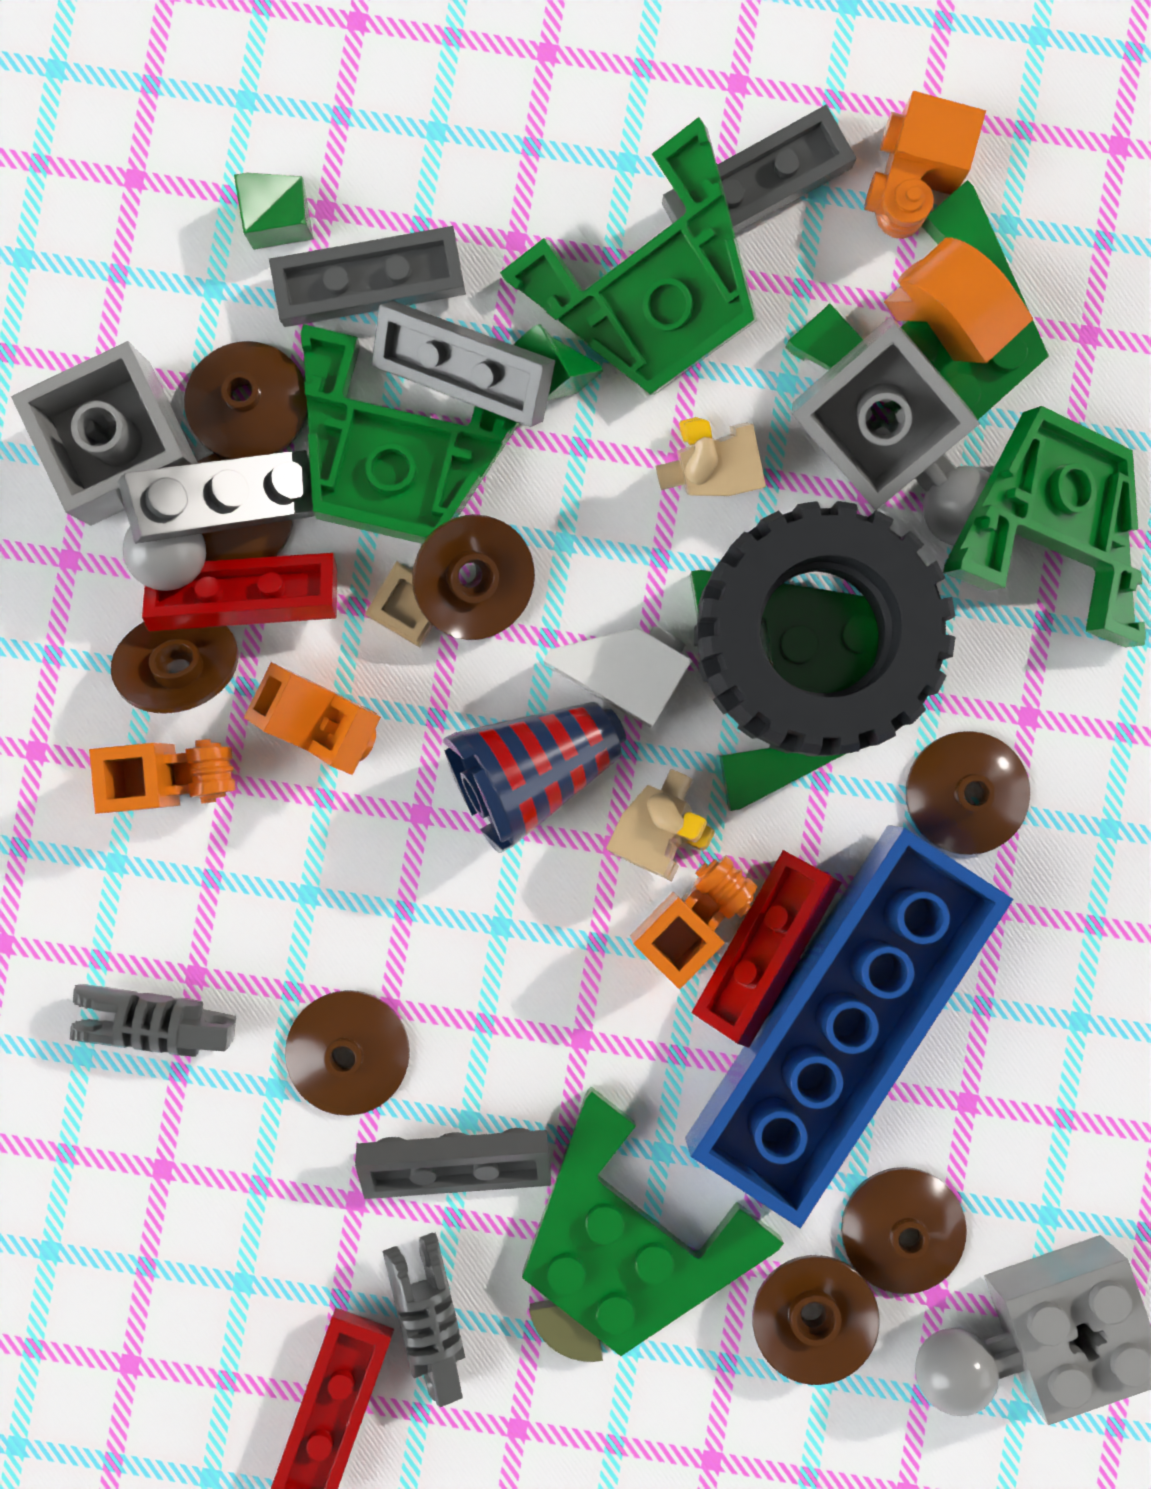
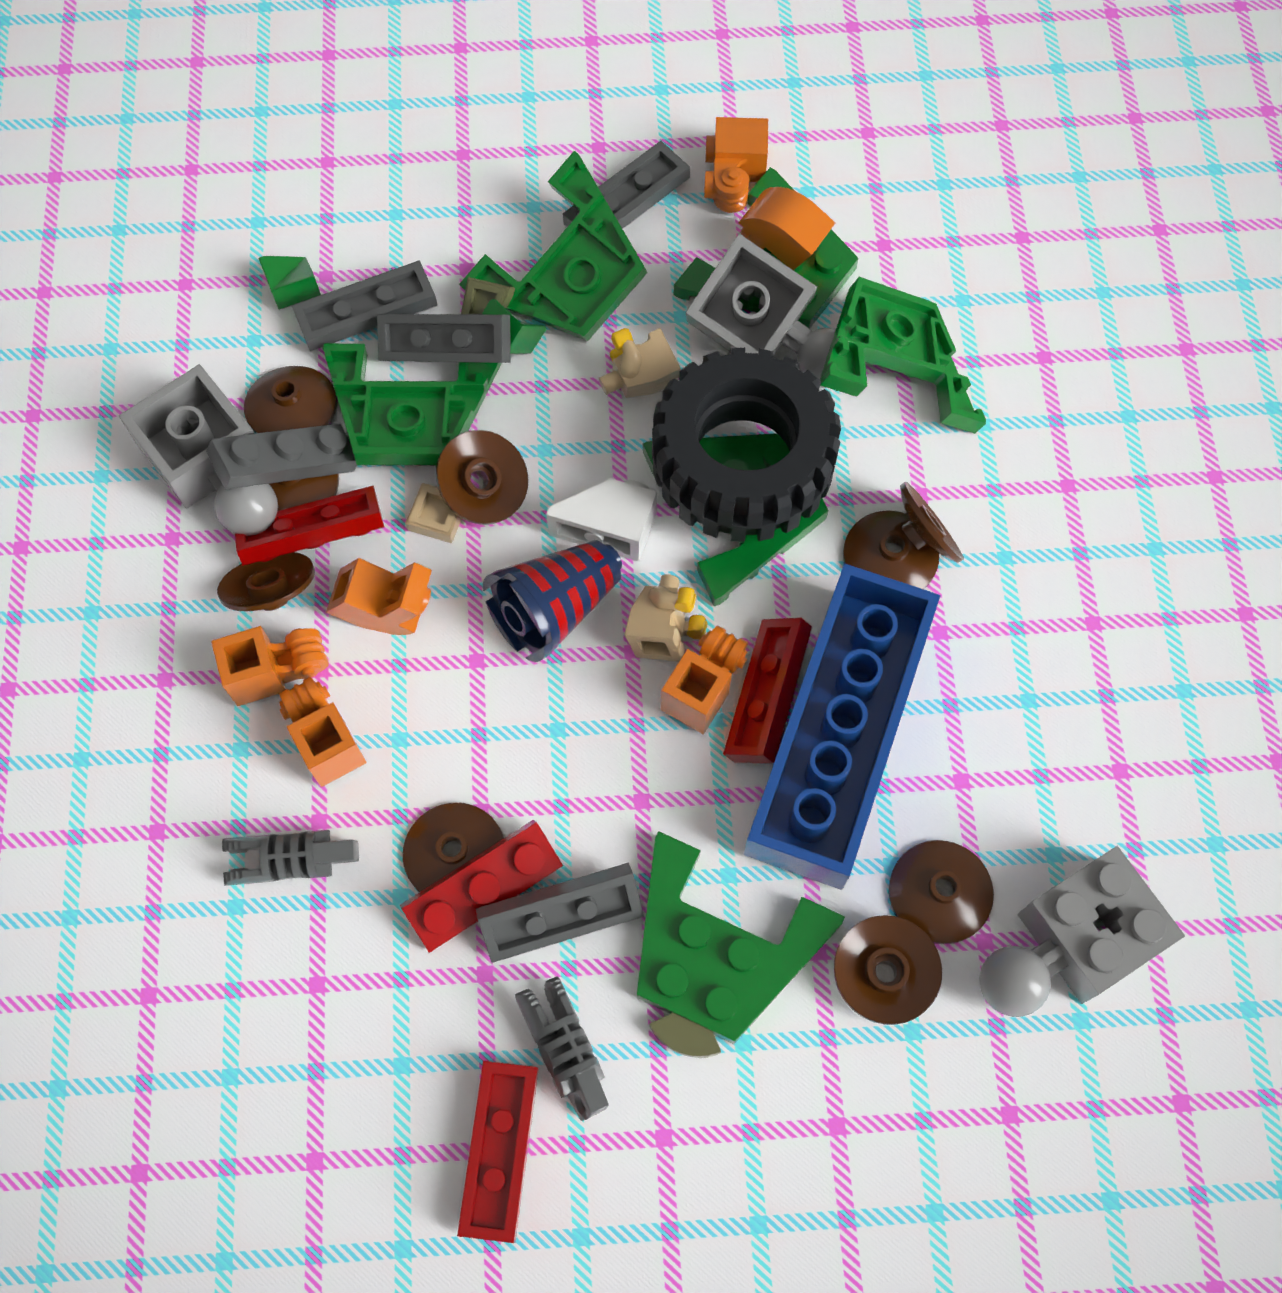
camera: 10 degrees left, 20 degrees down
none -> orange brick [279,676,367,787]
none -> red plate [400,820,563,953]
none -> olive tile [461,277,515,314]
none -> reddish brown dish [900,481,964,563]

